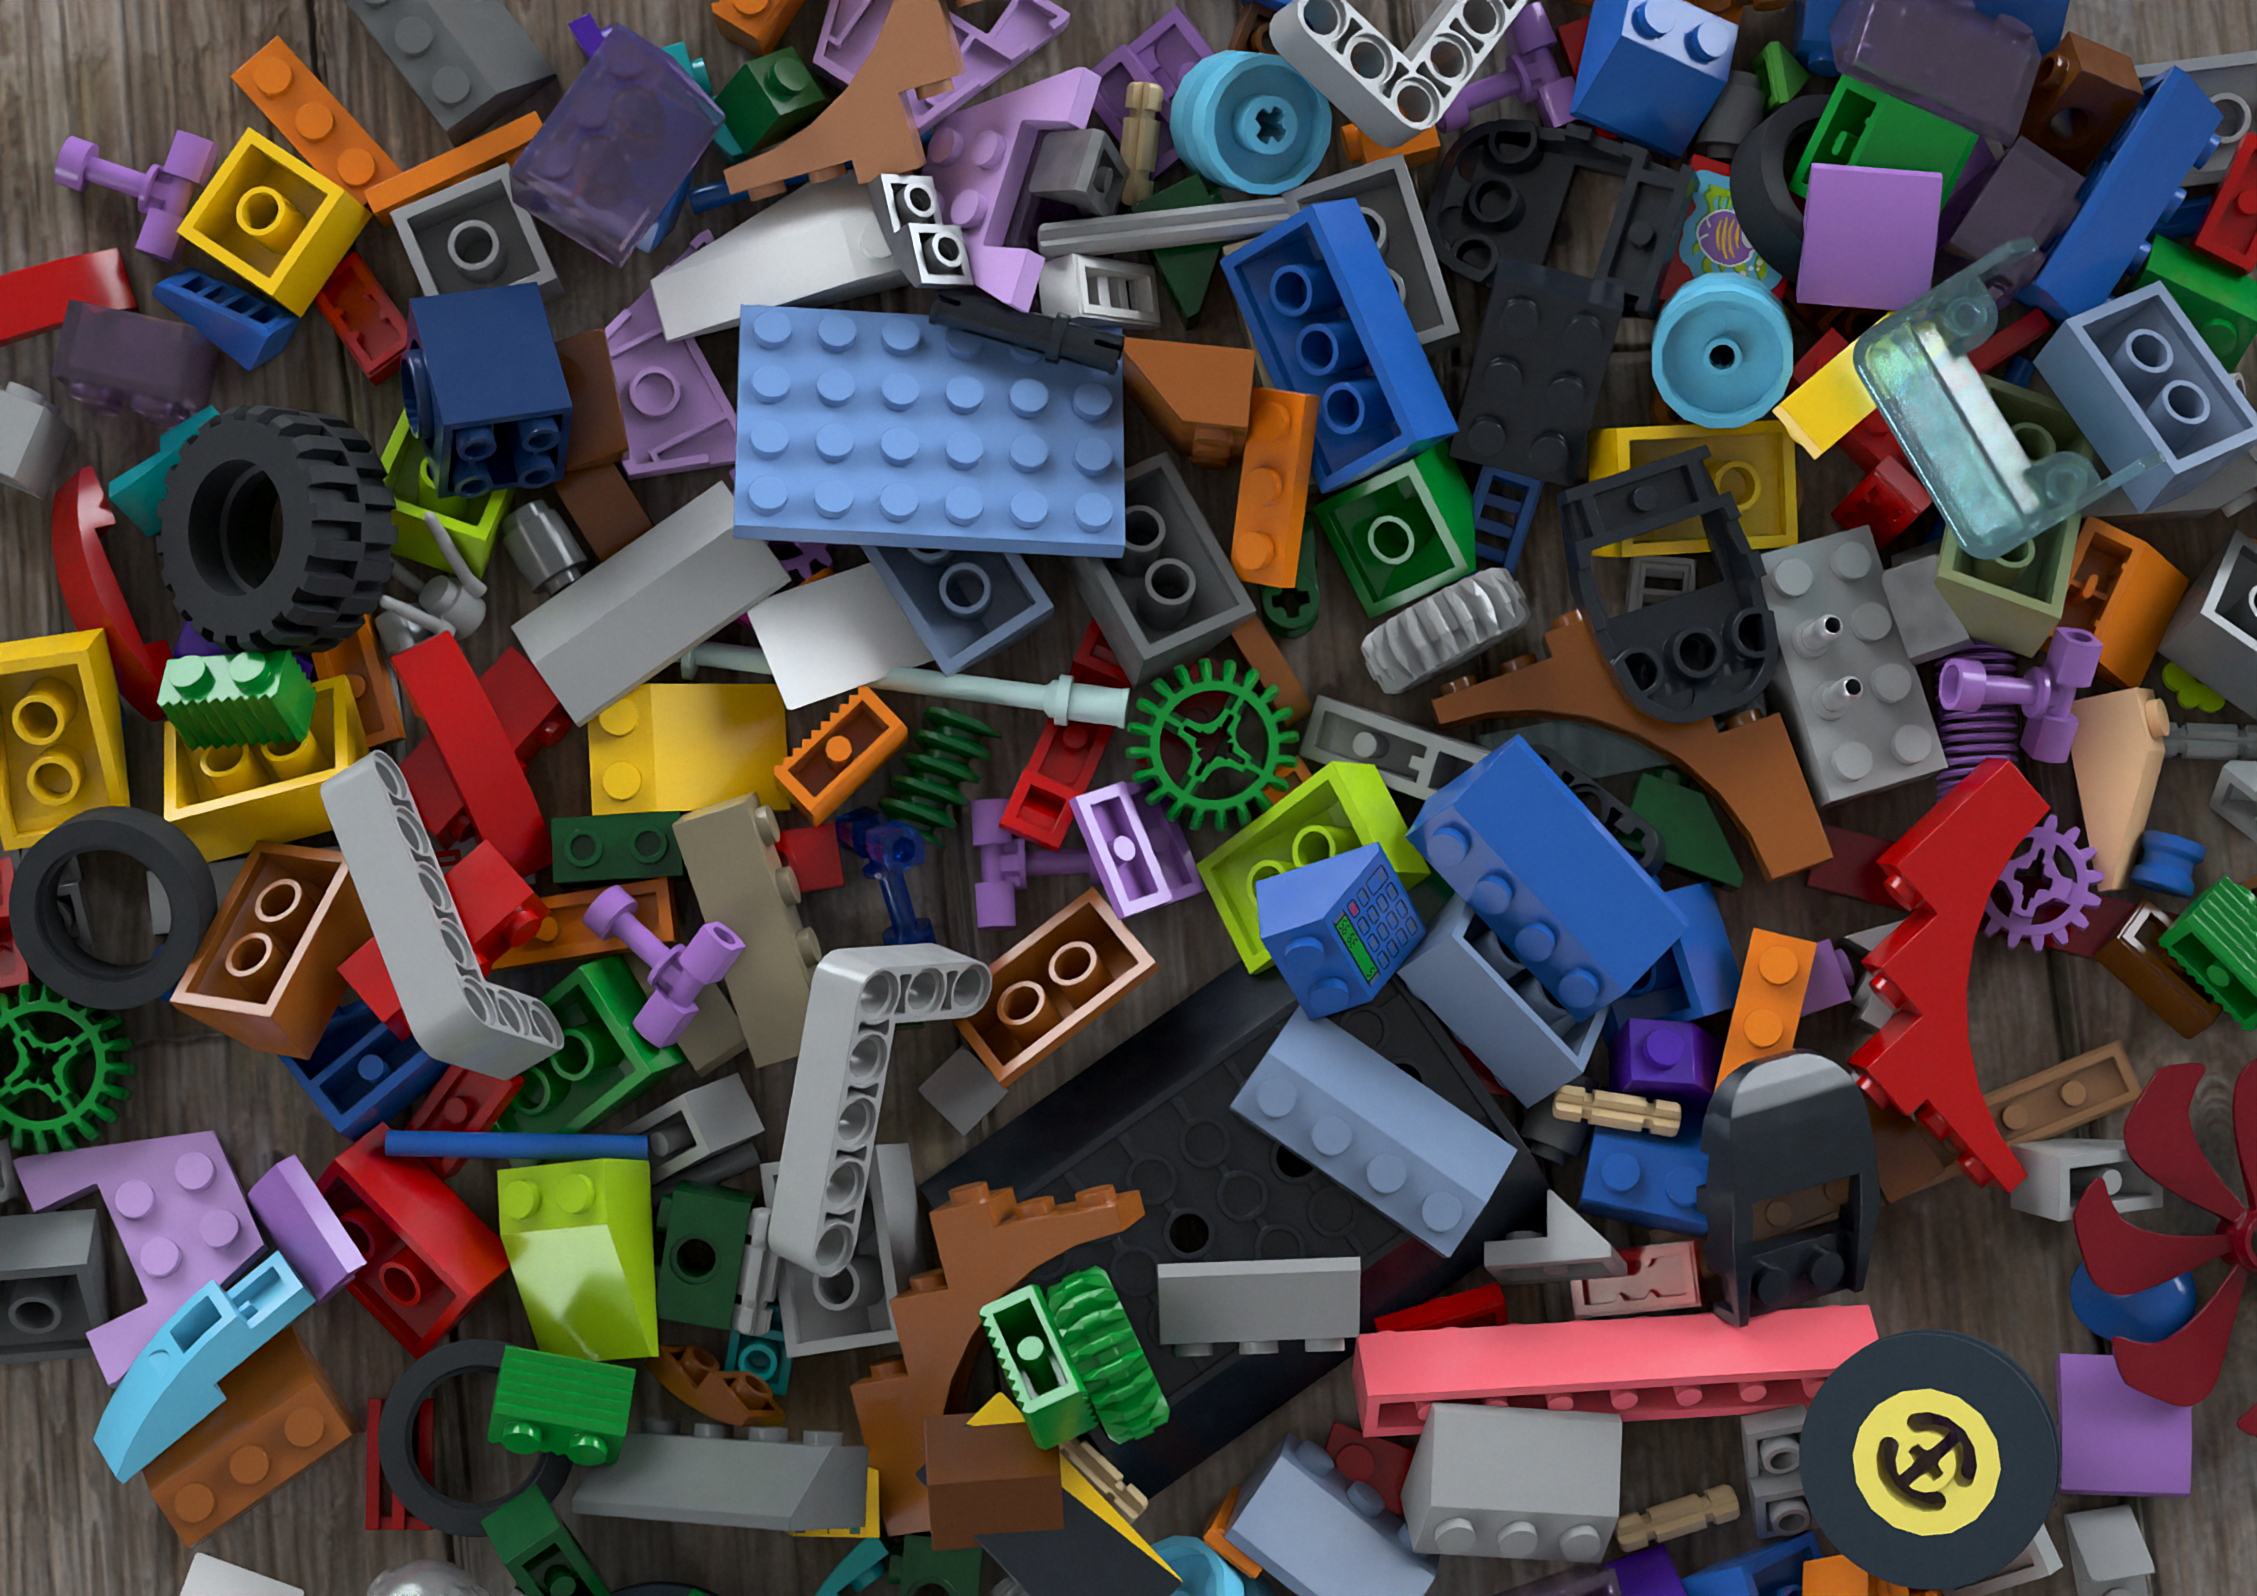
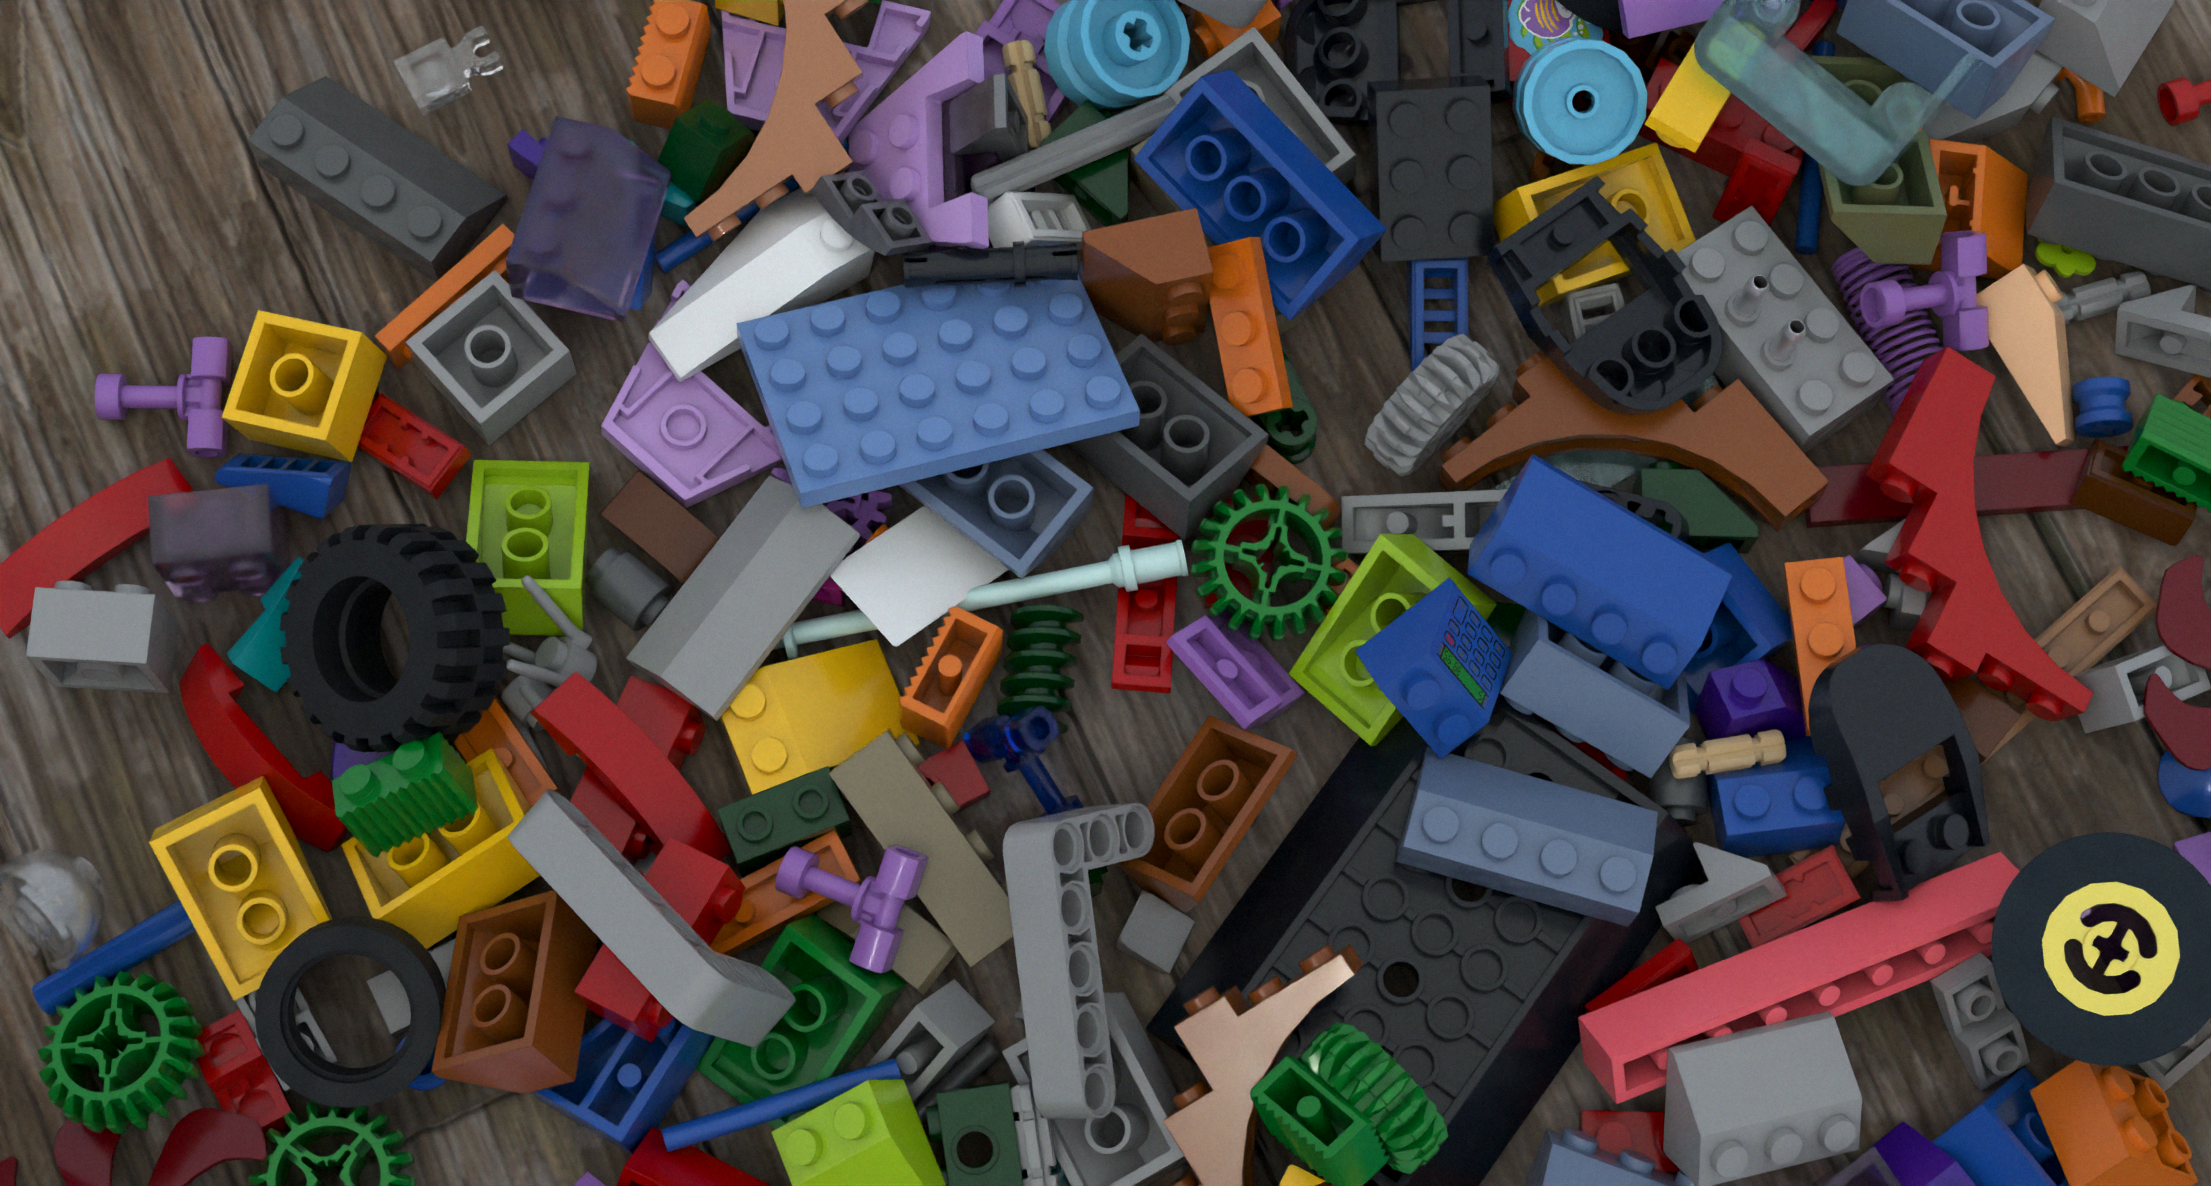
camera: 20 degrees left, 10 degrees down
orange plate [230,35,403,210] -> none
dark blue brick [400,282,573,499] -> none
red plate [403,1064,526,1180] -> none
reddish brown slope [555,328,629,471] -> none
medium lavender bar [971,799,1103,932] -> none
light grey slope [1156,1257,1361,1357] -> none
green slope [1312,440,1476,619] -> none
tan axle [1614,1484,1740,1552] -> none
flat silver slope [1881,538,1974,666] -> none
medium lavender gear [1983,814,2104,954] -> none

